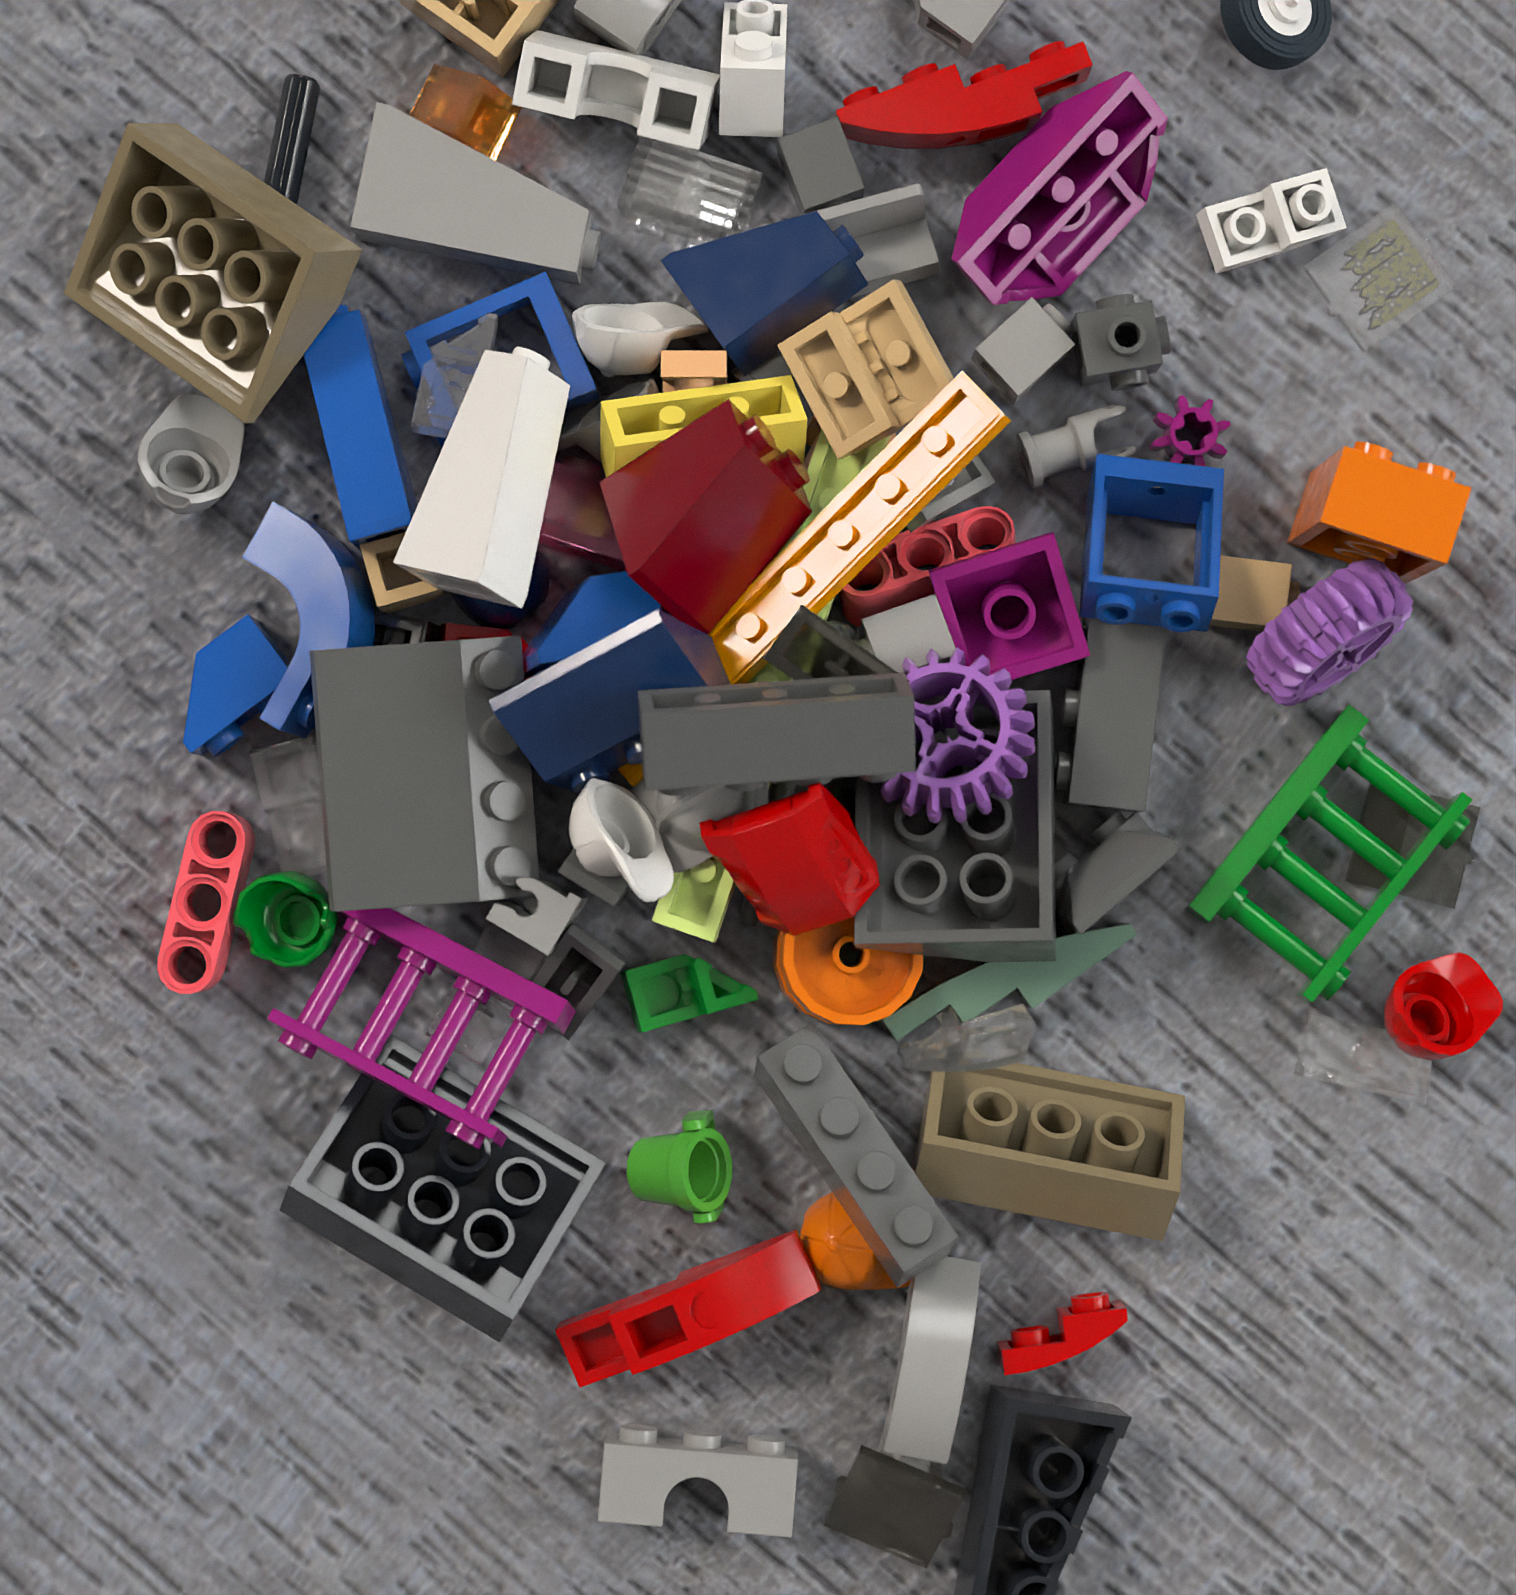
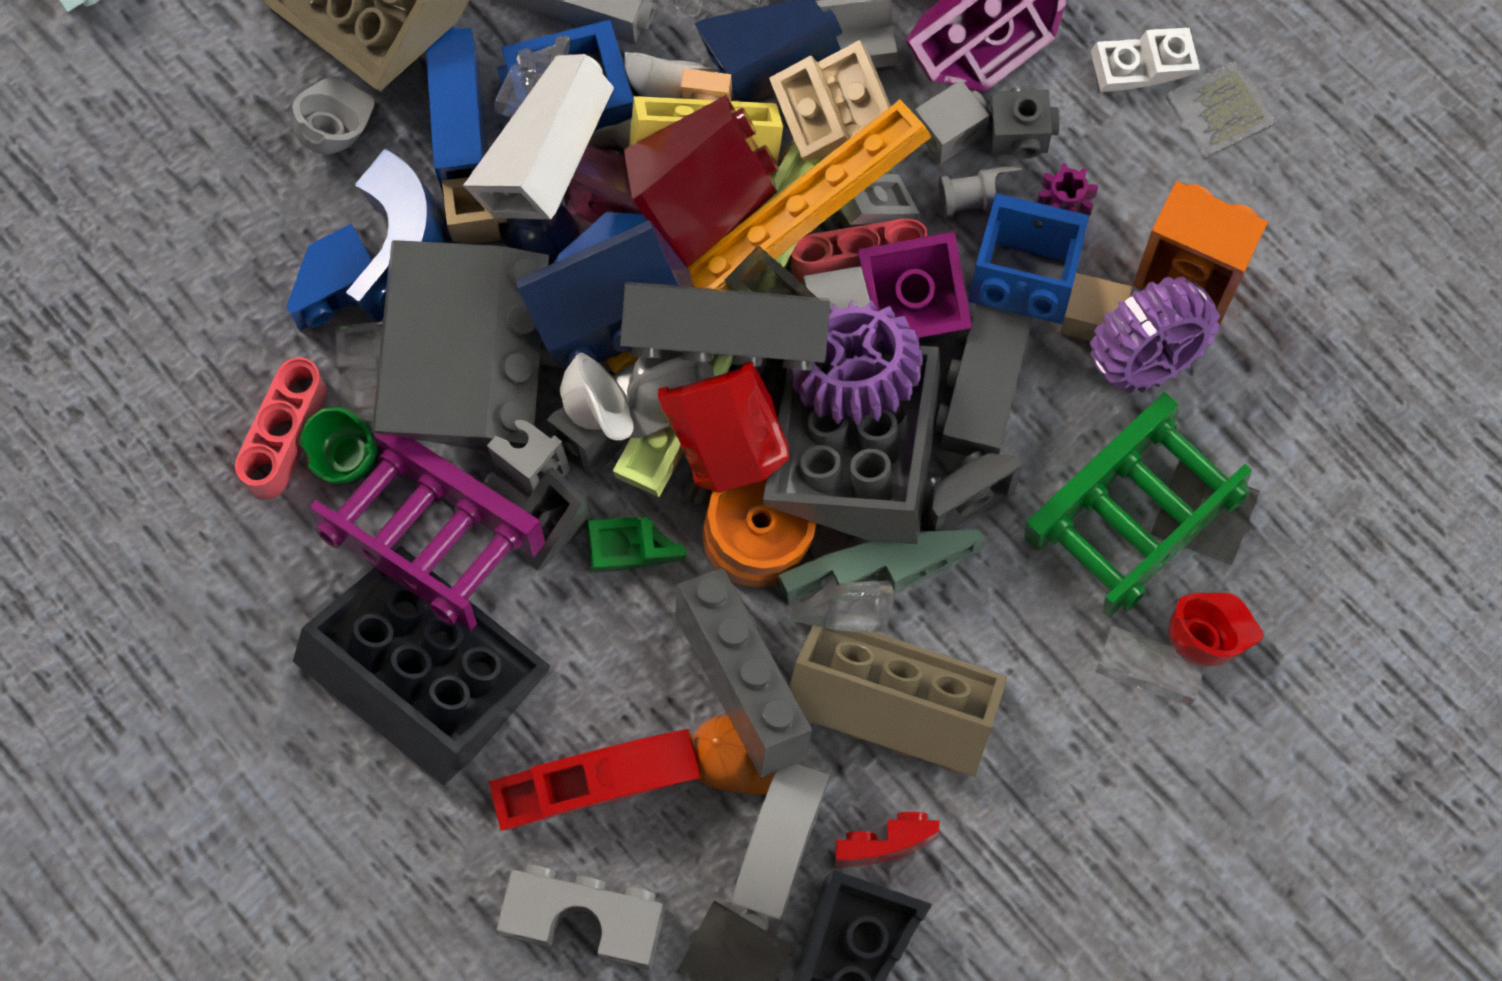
camera: 10 degrees right, 15 degrees down
bright green piece [627,1109,732,1223] -> none

